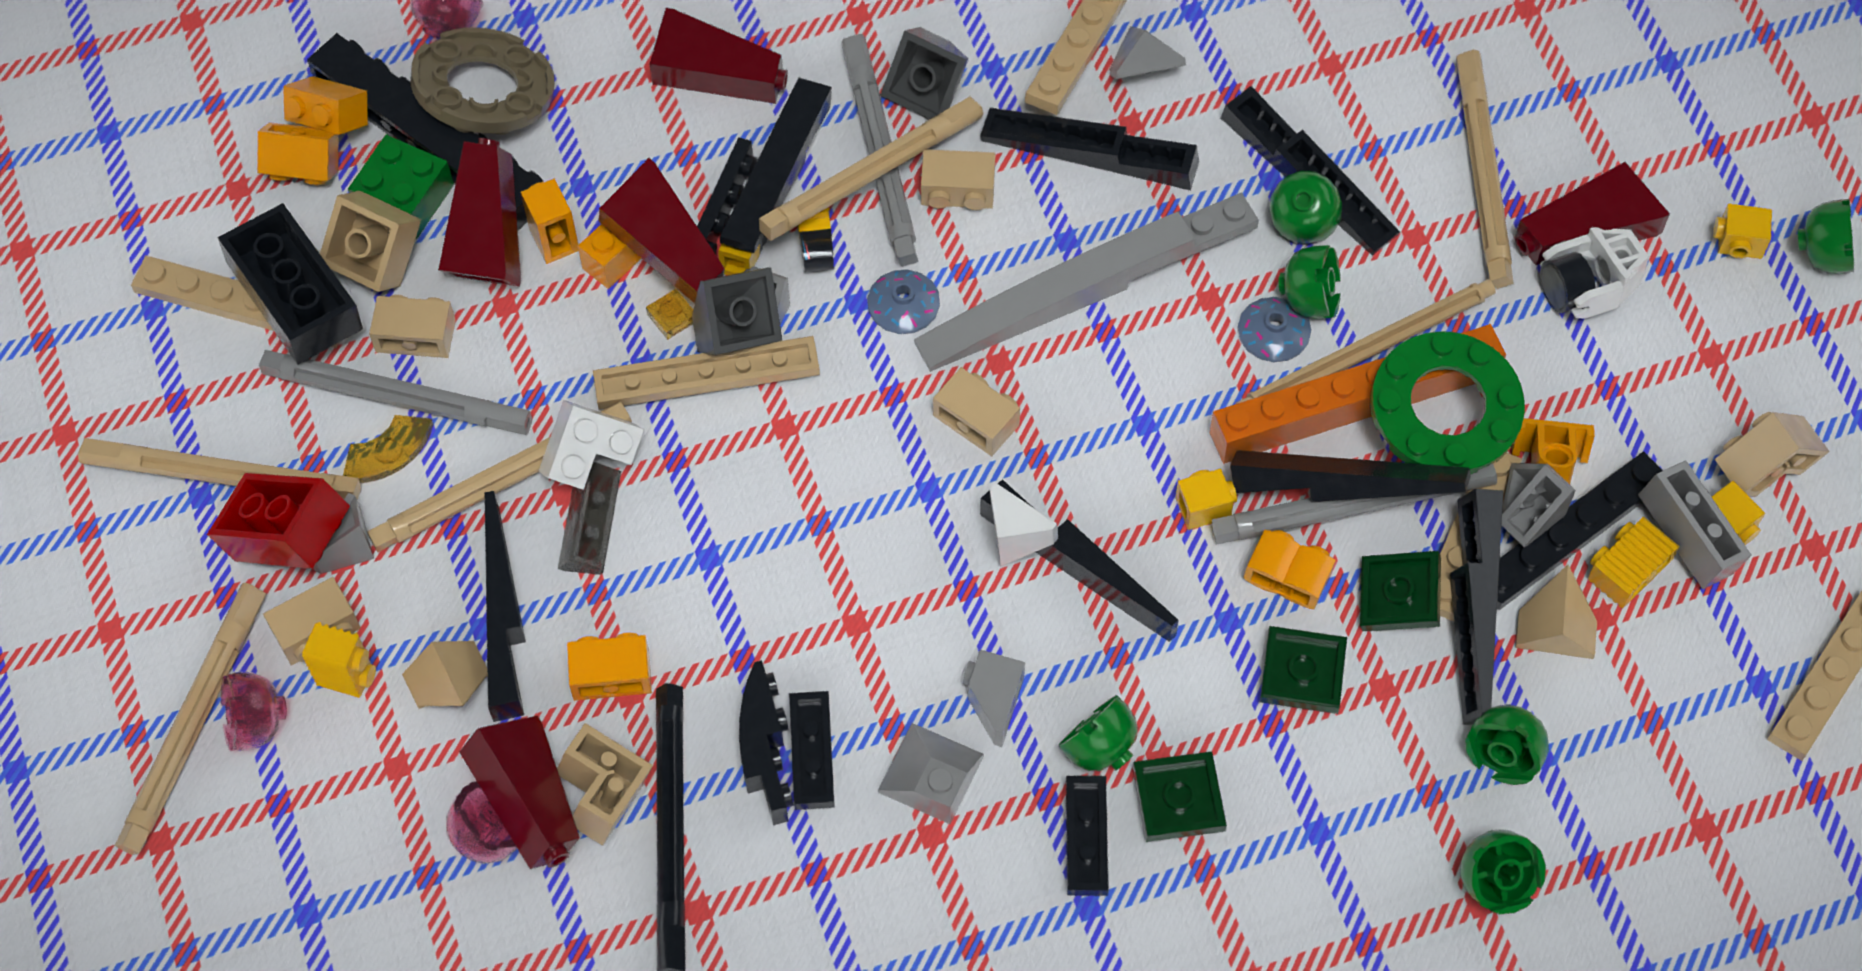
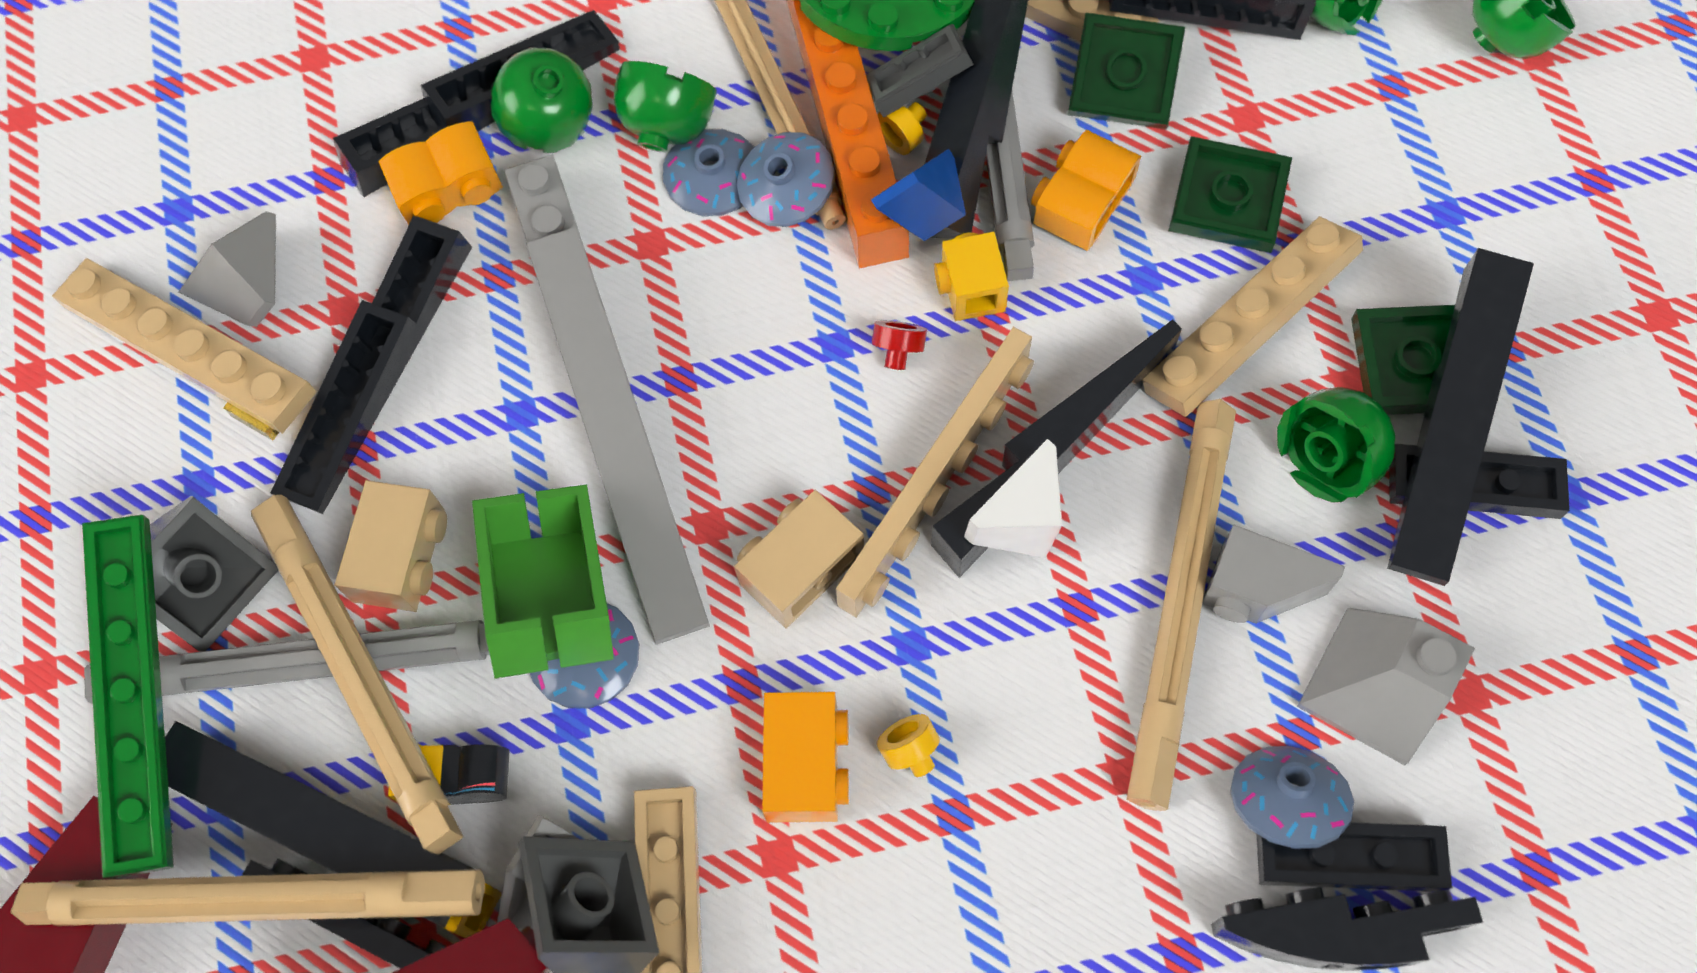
camera: 80 degrees left, 5 degrees up
none -> tan piece [11,869,485,926]
none -> green tile [82,514,174,879]
none -> light orange brick [378,121,503,225]
none -> bright green piece [472,484,614,679]
none -> sand blue dish [737,132,836,227]
none -> light orange brick [762,692,849,823]
none -> tan plate [835,326,1034,618]
none -> dark grey plate [866,24,973,117]
none -> blue slope [871,149,966,241]
none -> red tile [872,320,927,370]
none -> yellow tile [877,102,927,155]
none -> yellow tile [877,714,940,777]
none -> tan piece [1126,399,1236,811]
none -> tan plate [1142,216,1363,417]
none -> sand blue dish [1230,746,1354,849]
none -> black slope [1387,248,1534,586]

